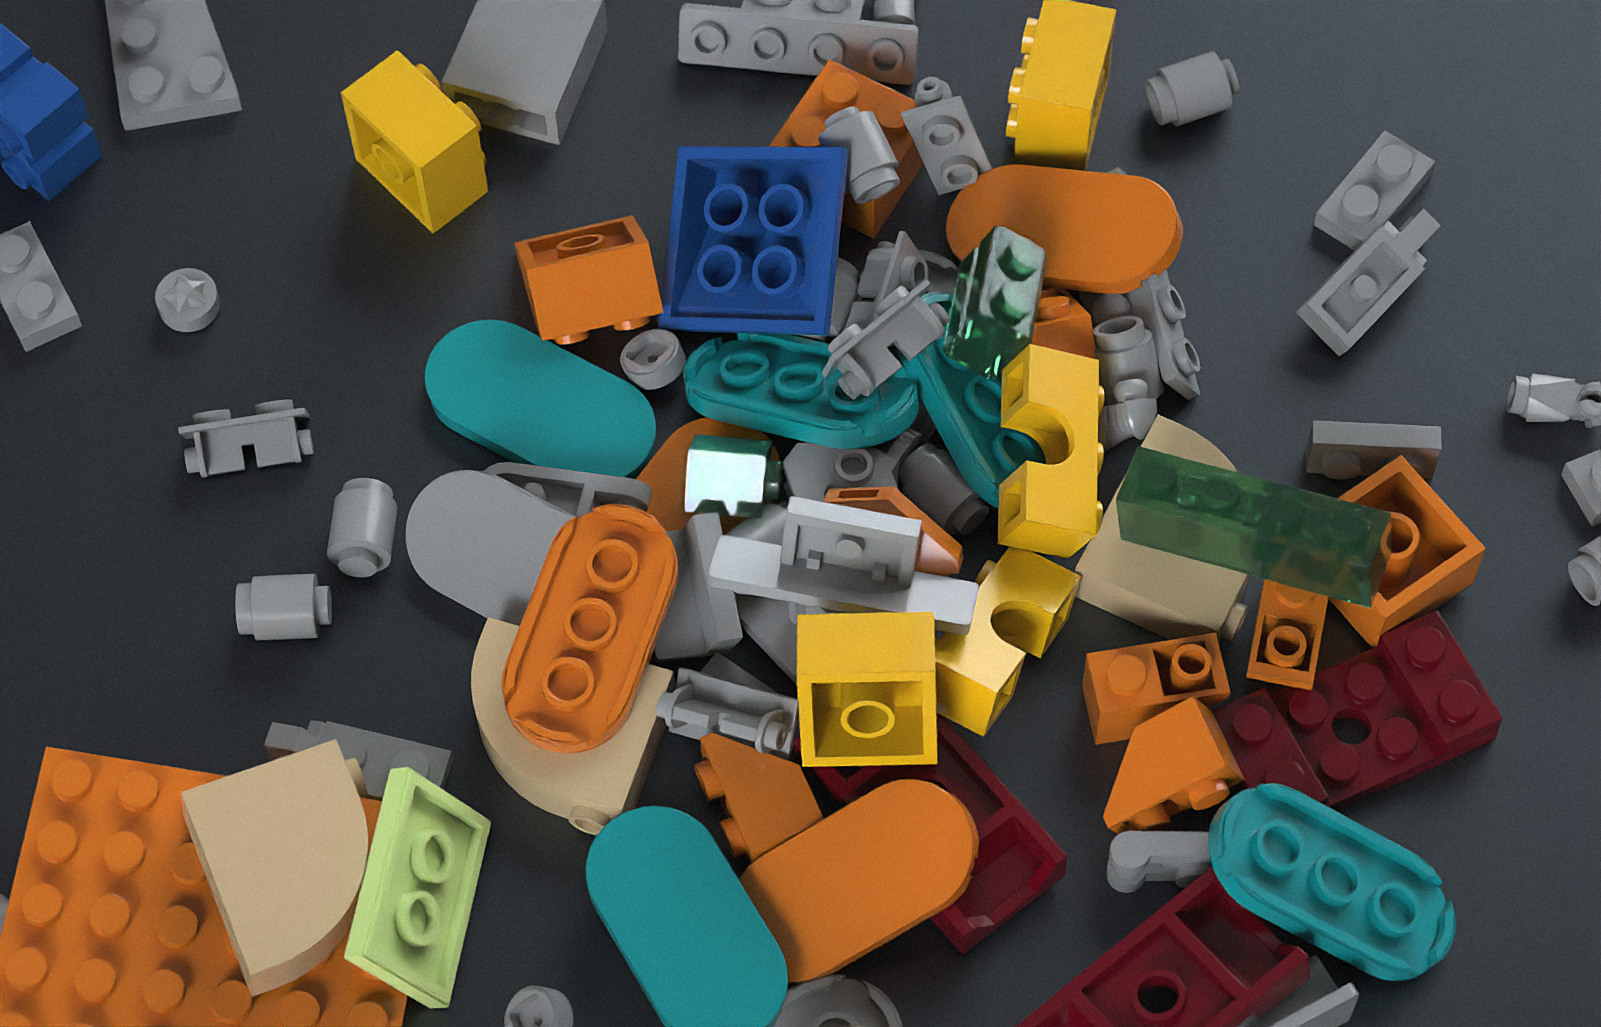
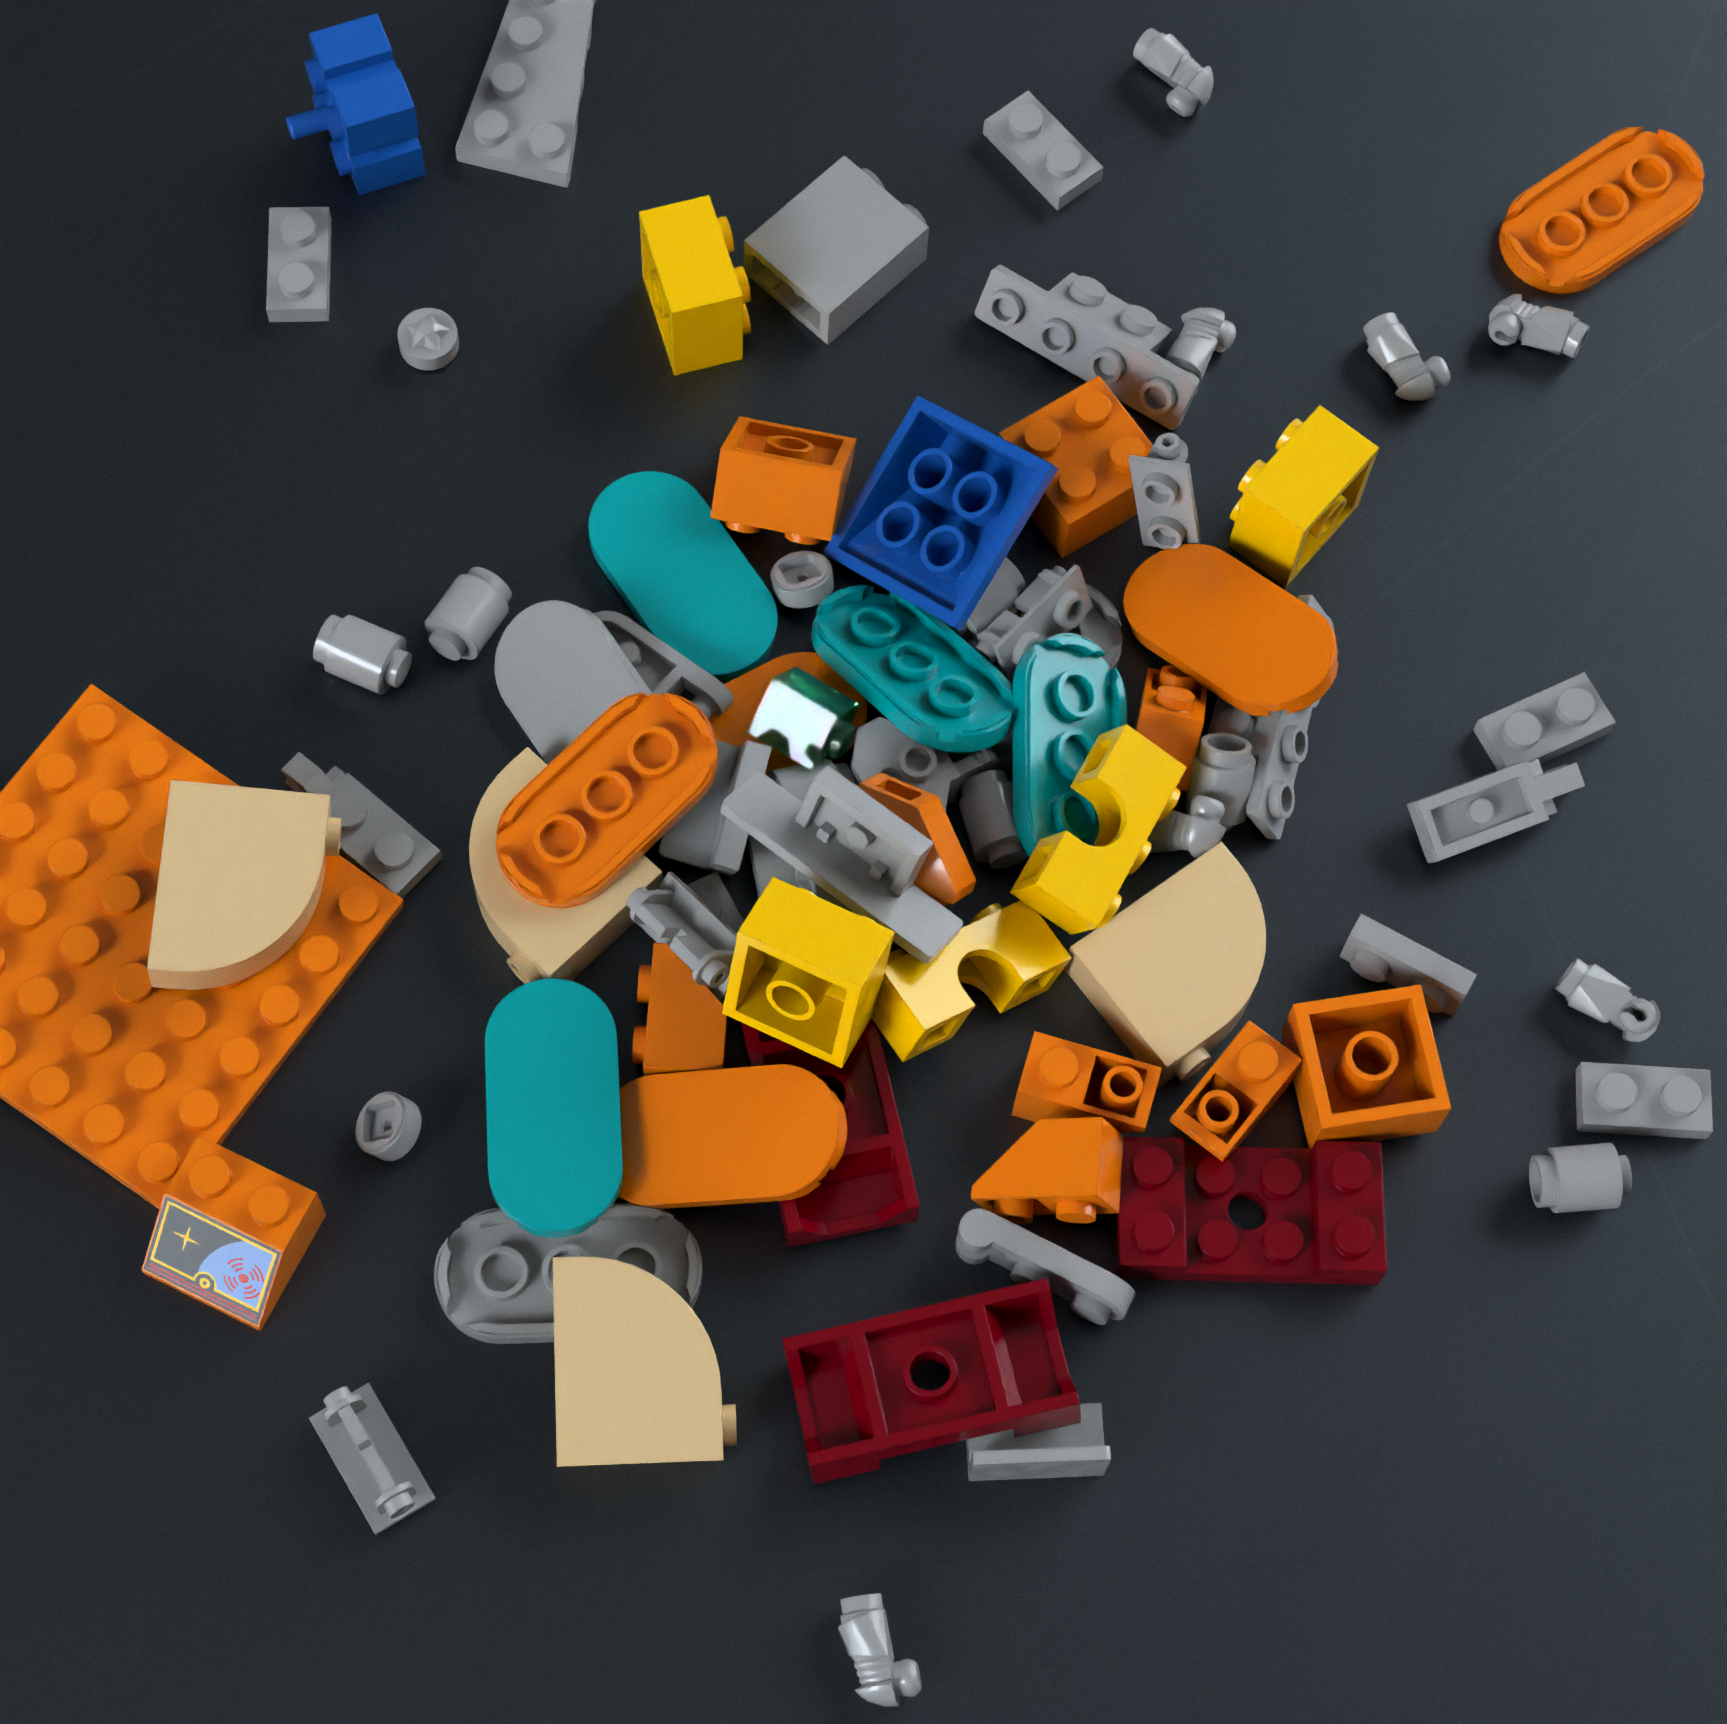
camera: 20 degrees right, 5 degrees up
light grey hinge [178,399,314,478] -> none
yellowish green tile [344,767,491,1009] -> none
light grey brick [818,106,900,204] -> none
light grey hinge [821,279,950,399] -> none
clear green brick [943,226,1048,379] -> none
clear green brick [1116,446,1391,608] -> none
light grey brick [1145,51,1239,126] -> none
teal tile [1208,783,1456,981] -> none

